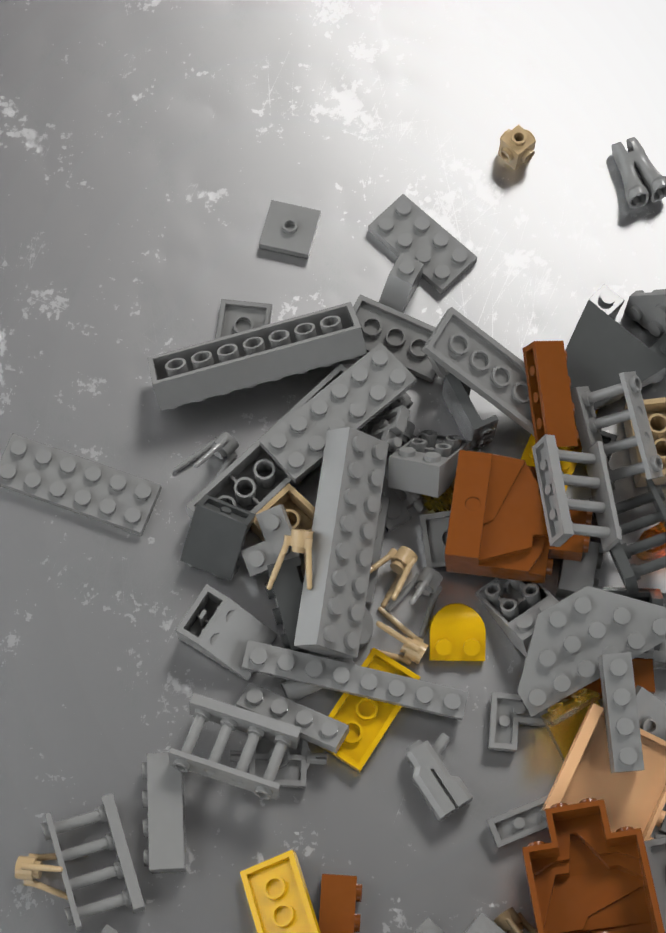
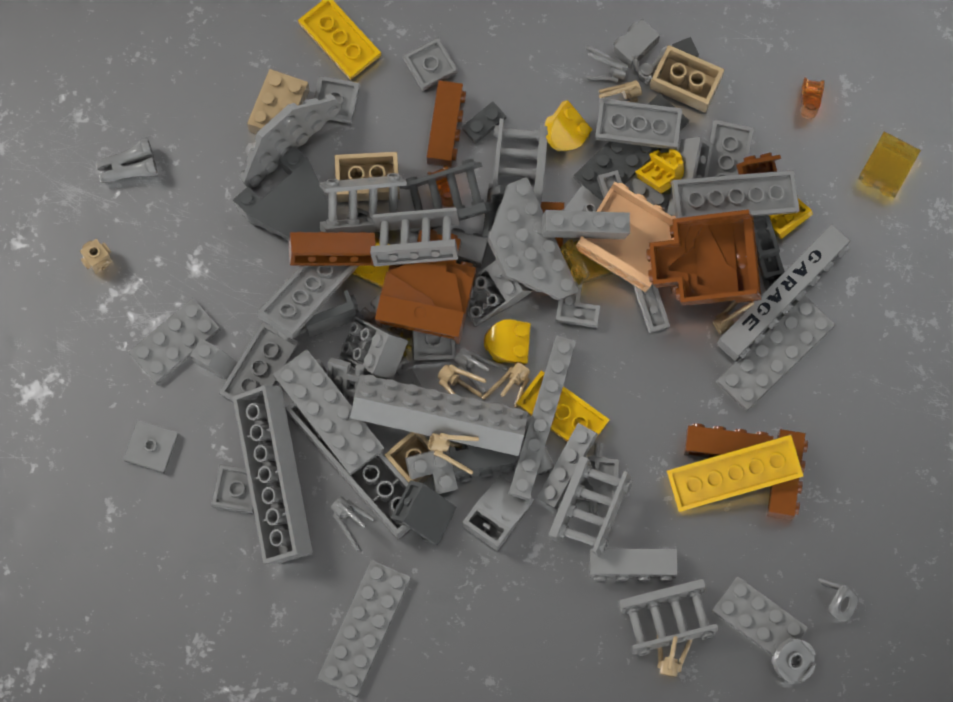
camera: 85 degrees left, 5 degrees up
light grey piece [405,733,473,822] -> none

